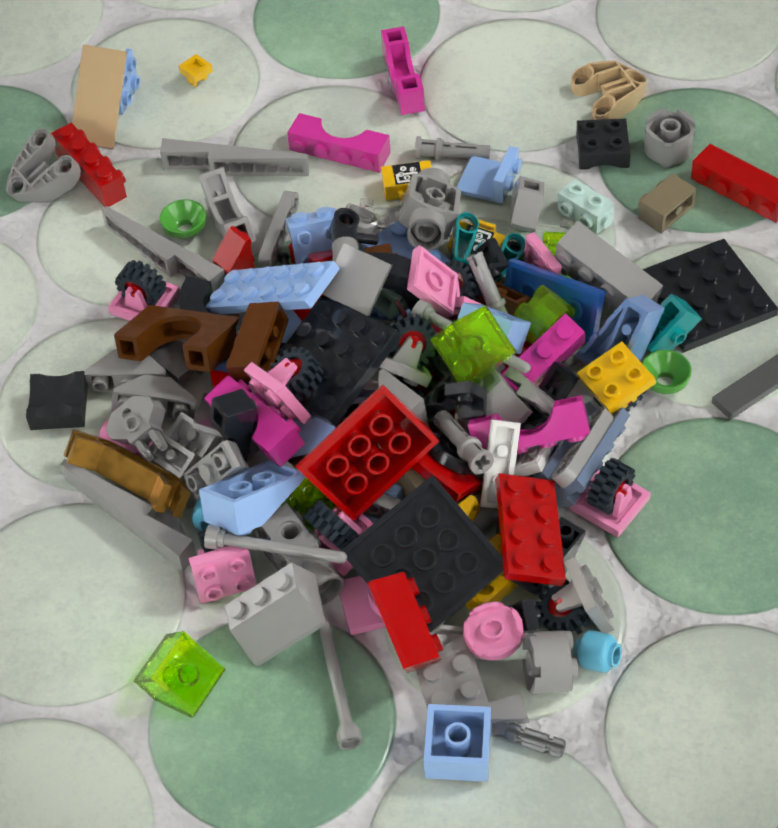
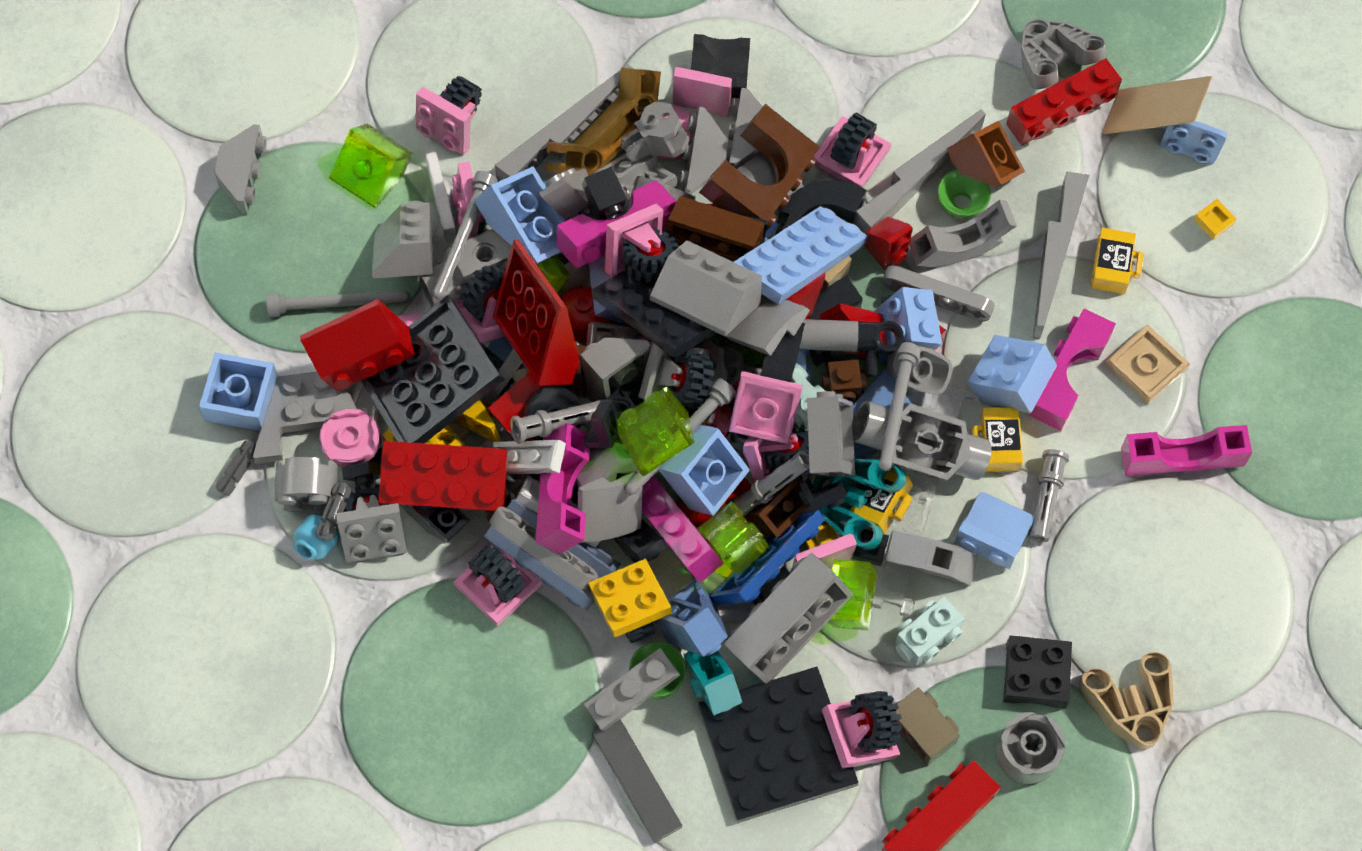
camera: 90 degrees right, 15 degrees up
none -> light grey slope [214,124,267,215]
none -> dark grey axle [316,483,352,541]
none -> bright pink plate [416,76,482,156]
none -> white tile [425,152,456,243]
none -> light grey plate [584,648,680,731]
none -> light grey slope [650,240,762,336]
none -> bright pink tile [673,67,732,116]
none -> light grey window [807,391,855,477]
none -> plate [822,691,902,768]
none -> light grey piece [879,342,921,471]
none -> dark orange slope [947,121,1025,188]
none -> light blue brick [968,335,1057,413]
none -> yellow piece [1090,227,1144,294]
none -> tan tile [1105,324,1190,404]

